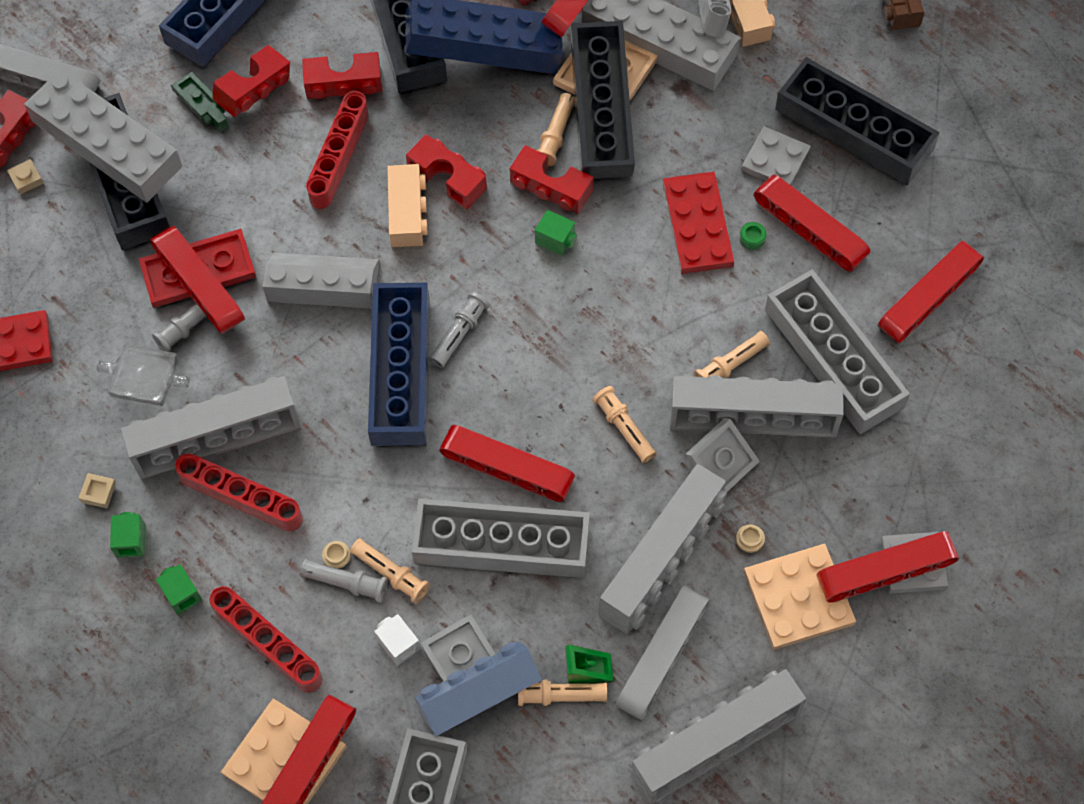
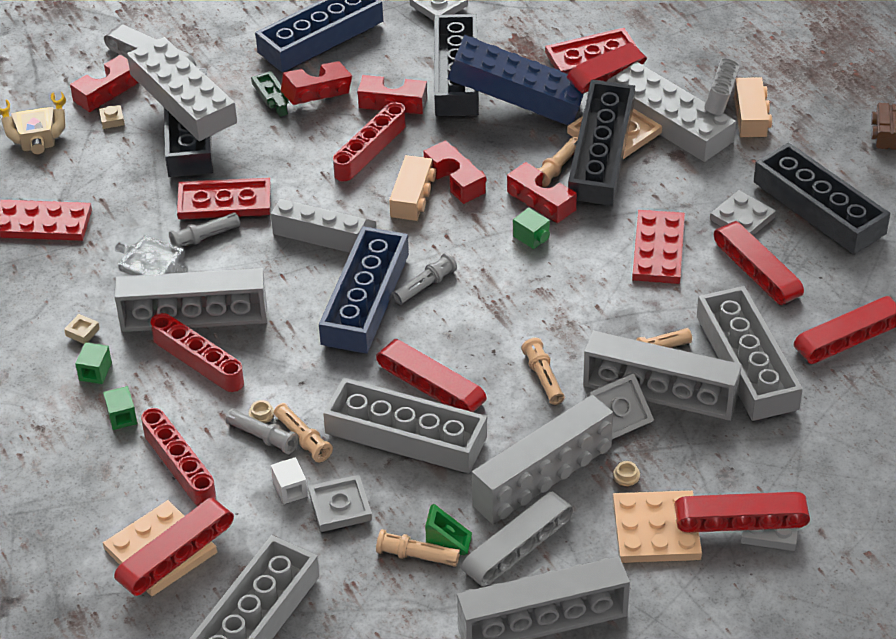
camera: 15 degrees right, 20 degrees down
red beam [150,225,245,334] -> none
sand blue slope [415,642,542,736] -> none
green tile [739,222,767,249] -> none

